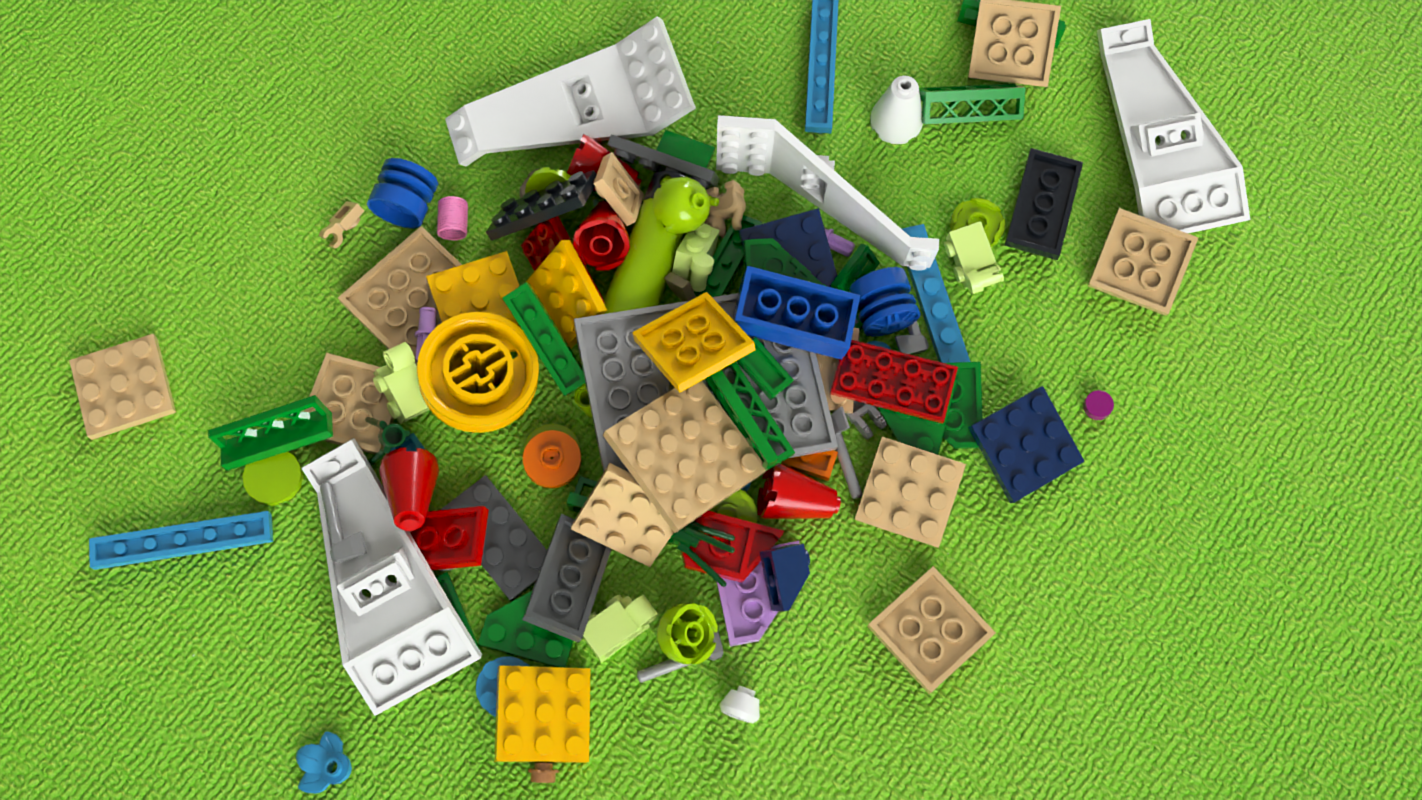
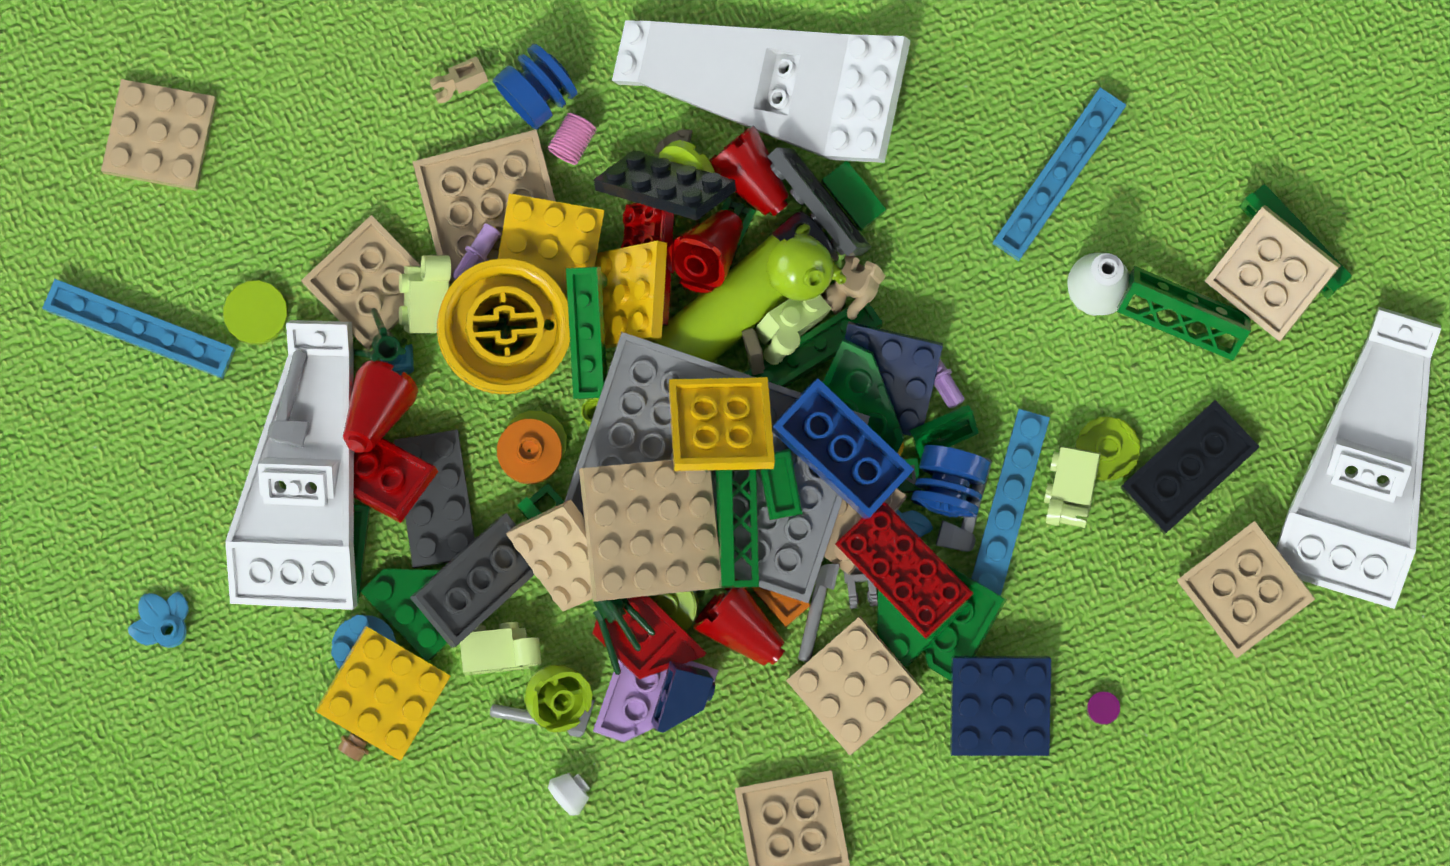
camera: 30 degrees right, 10 degrees up
green fence [208,395,333,471] -> none
tan plate [593,152,644,226] -> none
white wing [716,115,939,271] -> none

